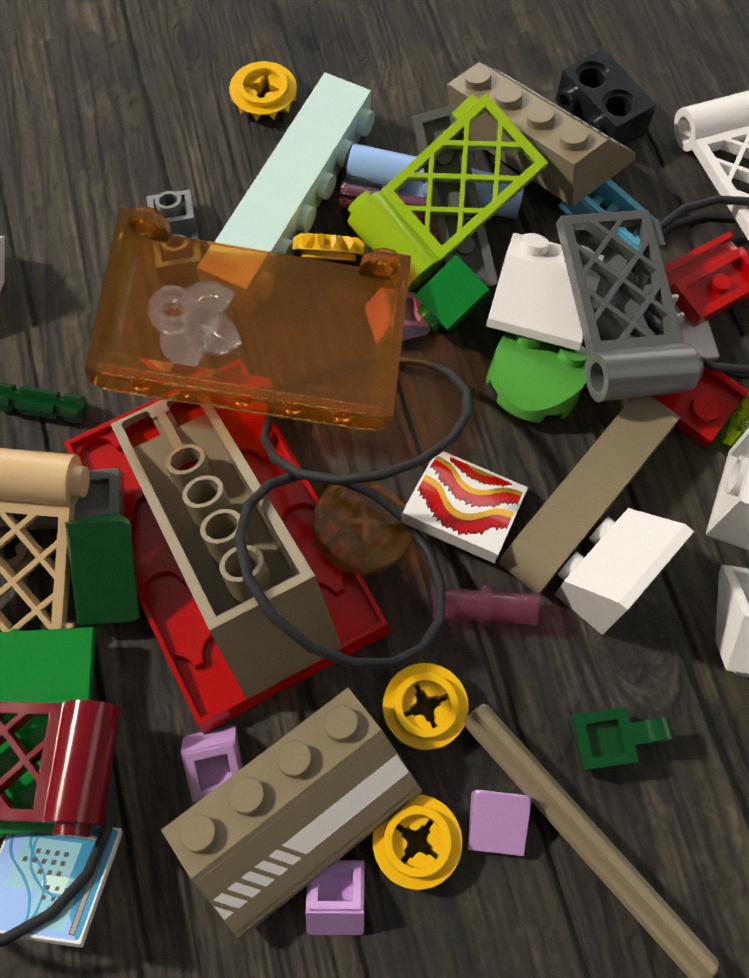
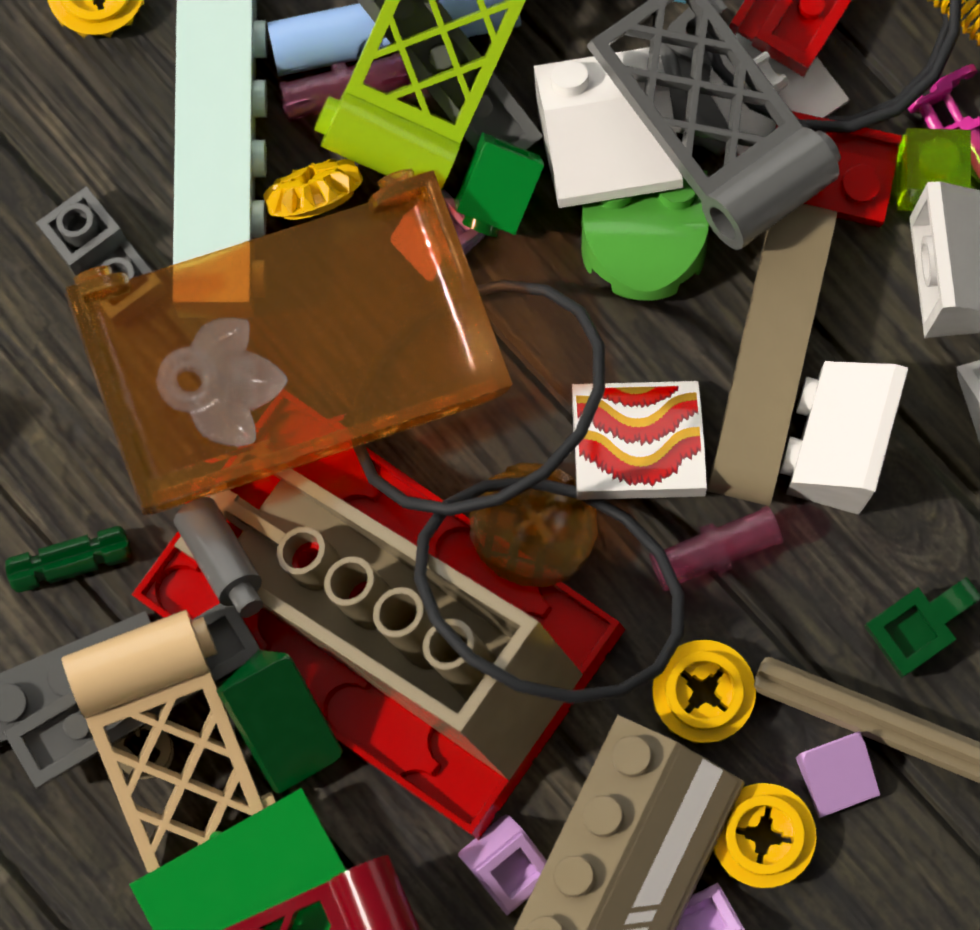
camera: 25 degrees left, 10 degrees up
none -> dark grey cylinder [174,497,263,618]

